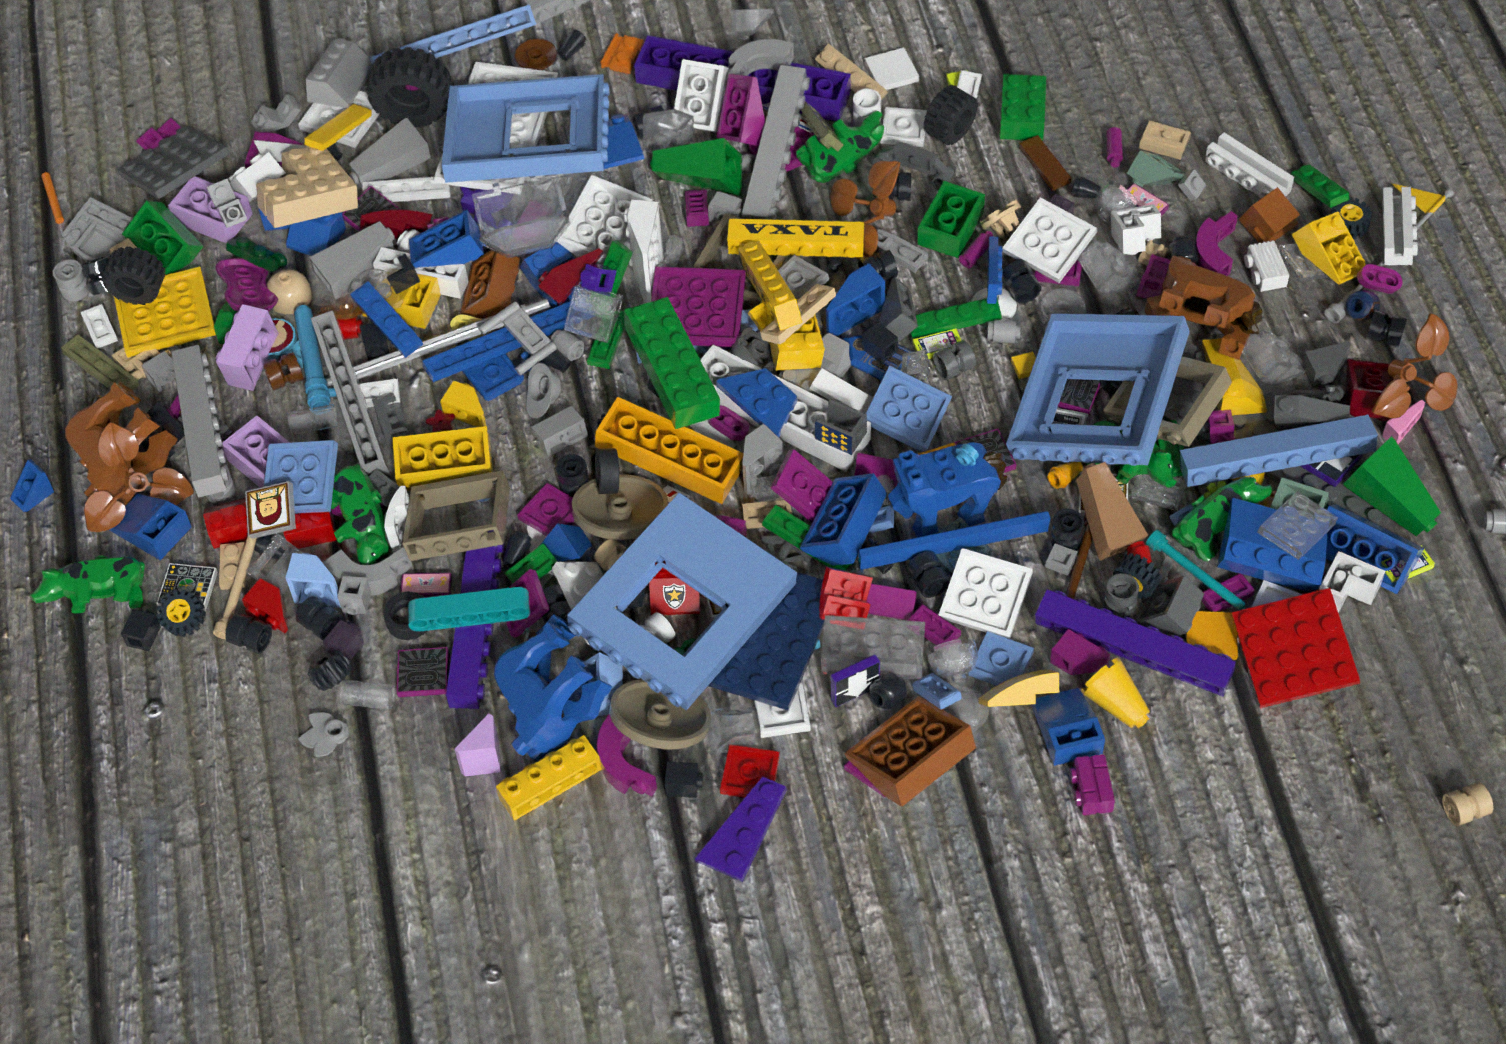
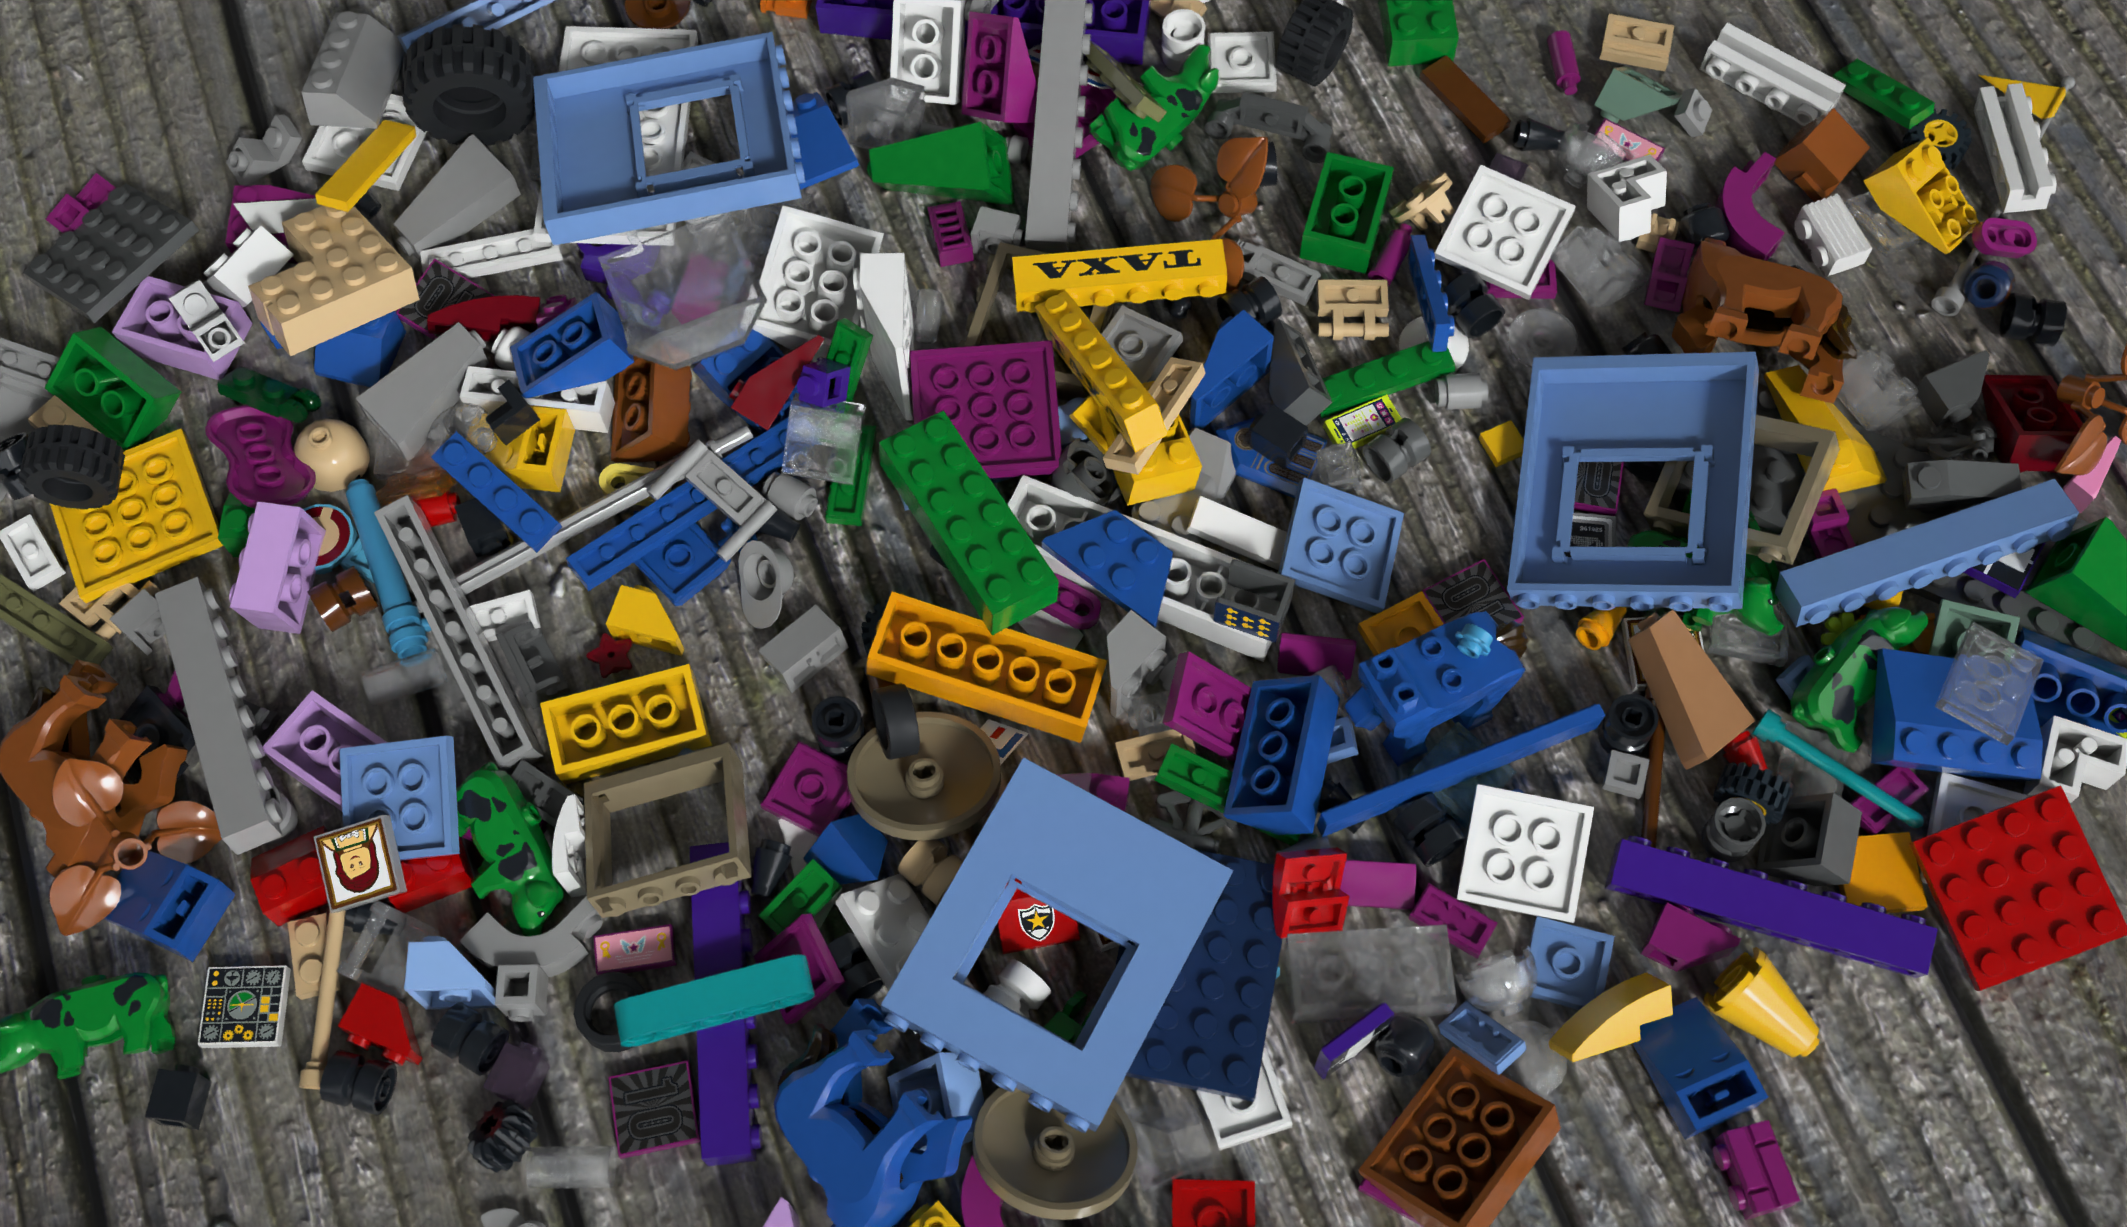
camera: 10 degrees left, 10 degrees up
black wheel [157,589,206,637] -> none
none -> tan plate [1317,279,1389,340]

